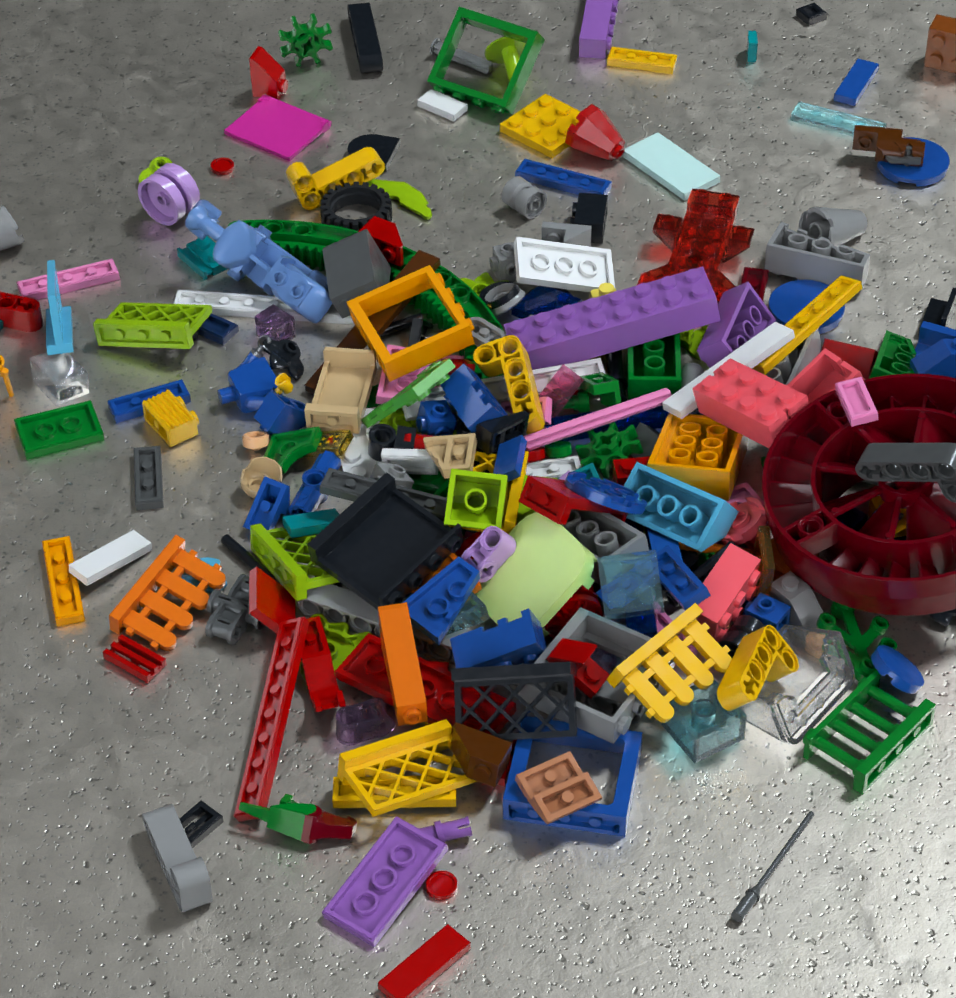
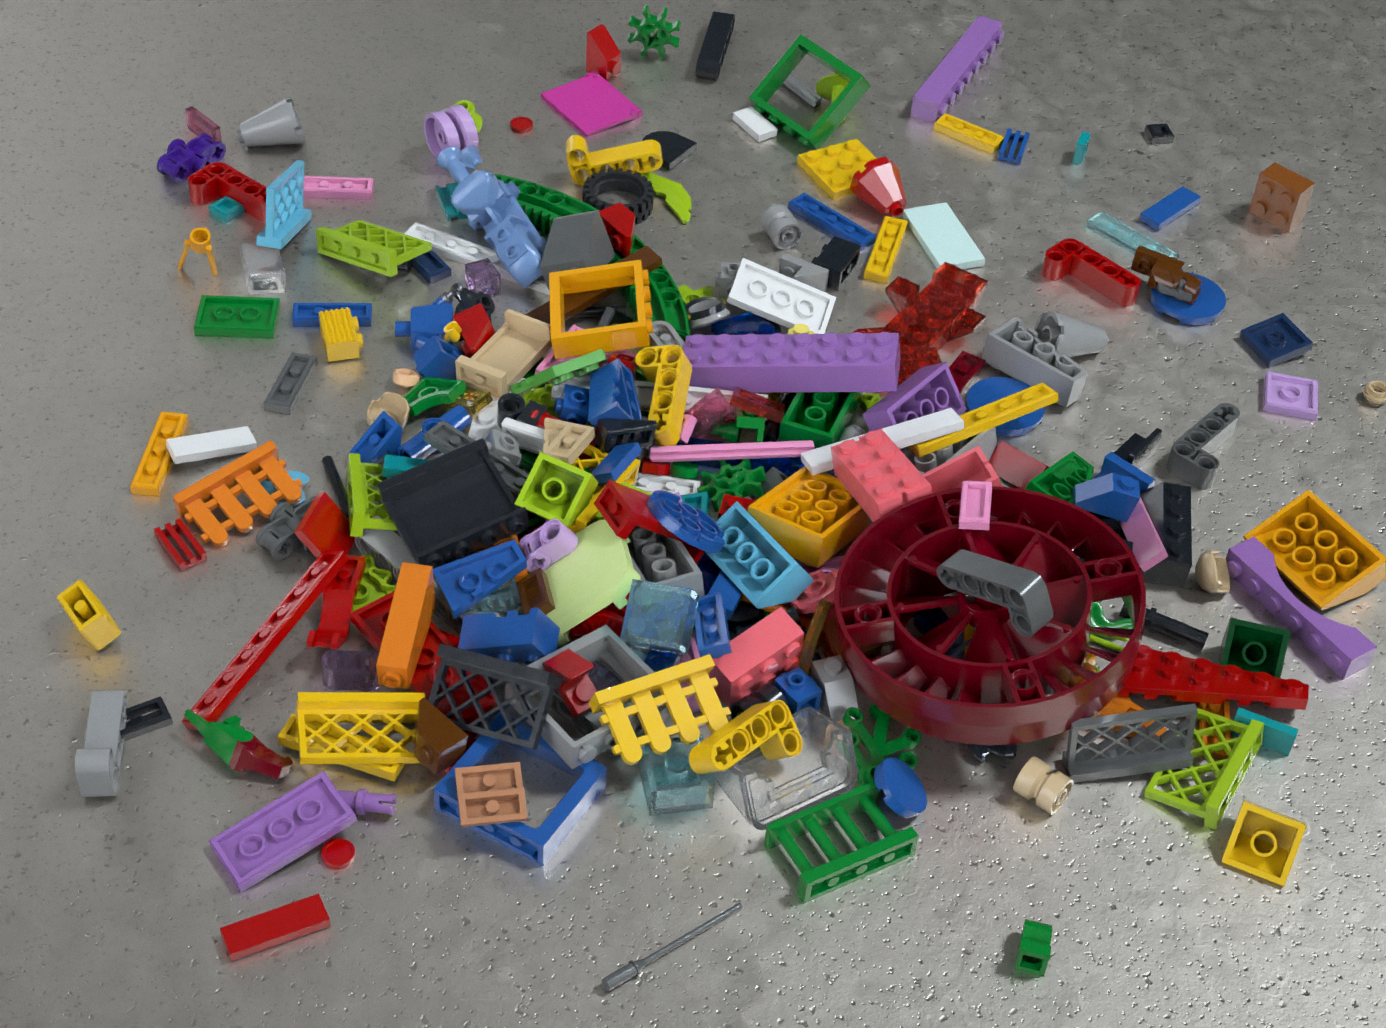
camera: 15 degrees right, 0 degrees up
none -> yellow brick [57,580,121,650]
none -> red slope [453,303,495,358]
none -> reddish brown tile [516,568,555,615]
none -> clear red tile [729,387,785,424]
none -> yellow tile [863,216,908,284]
none -> blue tile [998,128,1030,164]
none -> red beam [1041,238,1141,307]

